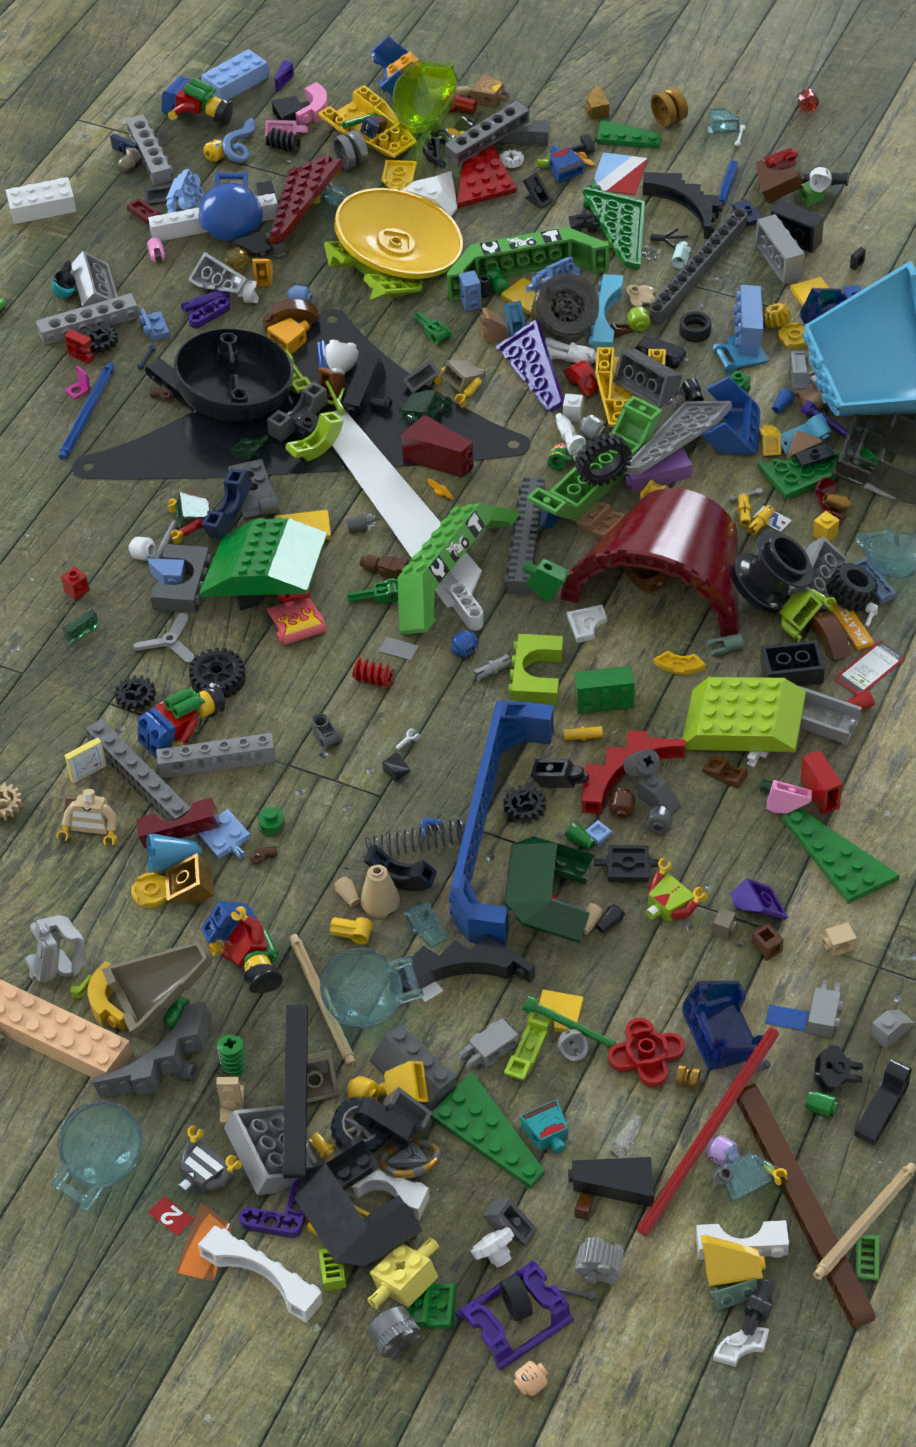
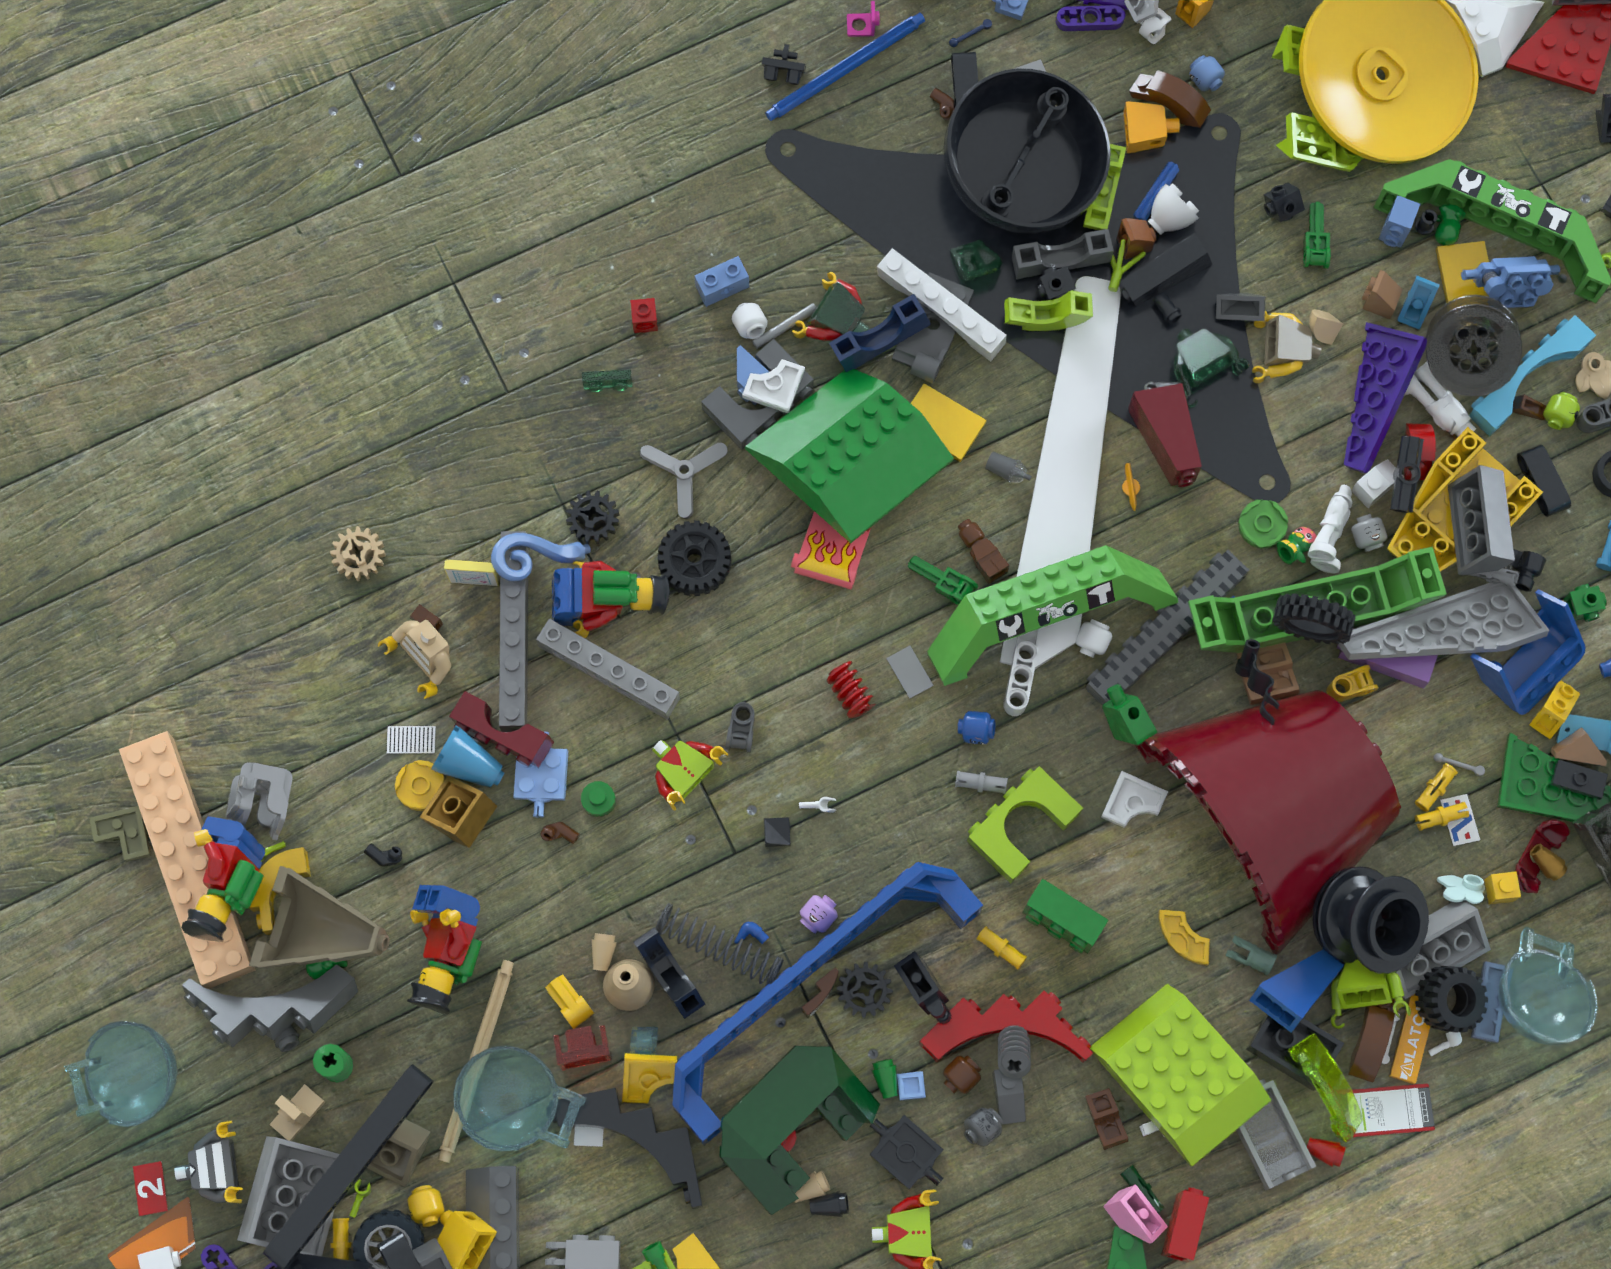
camera: 35 degrees right, 25 degrees up
none -> piece [181,816,265,942]
none -> lime hand [349,1179,371,1218]
none -> black arm [364,843,402,867]
none -> white sticker [387,726,436,753]
none -> medium blue plant [491,533,591,582]
none -> clear red panel [553,1025,612,1070]
none -> yellow tile [622,1053,677,1104]
none -> torso [652,740,728,811]
none -> medium blue brick [695,256,749,307]
none -> white tile [742,359,805,413]
none -> black hips [762,44,806,85]
none -> lavender head [800,895,838,934]
none -> reddish brown slope [801,967,839,1018]
none -> white arch [877,248,1006,362]
none -> white head [1076,619,1112,658]
none -> black flag [1235,639,1280,725]
none -> bright green tile [1238,499,1288,549]
none -> blue slope [1249,949,1344,1033]
none -> black brick [1263,182,1305,222]
none -> clear neon green windscreen [1288,1034,1363,1143]
none -> tan brick [1309,309,1343,345]
none -> black piece [1390,436,1424,513]
none -> light aqua plate [1437,874,1485,904]
none -> light grey pin [1469,568,1519,587]

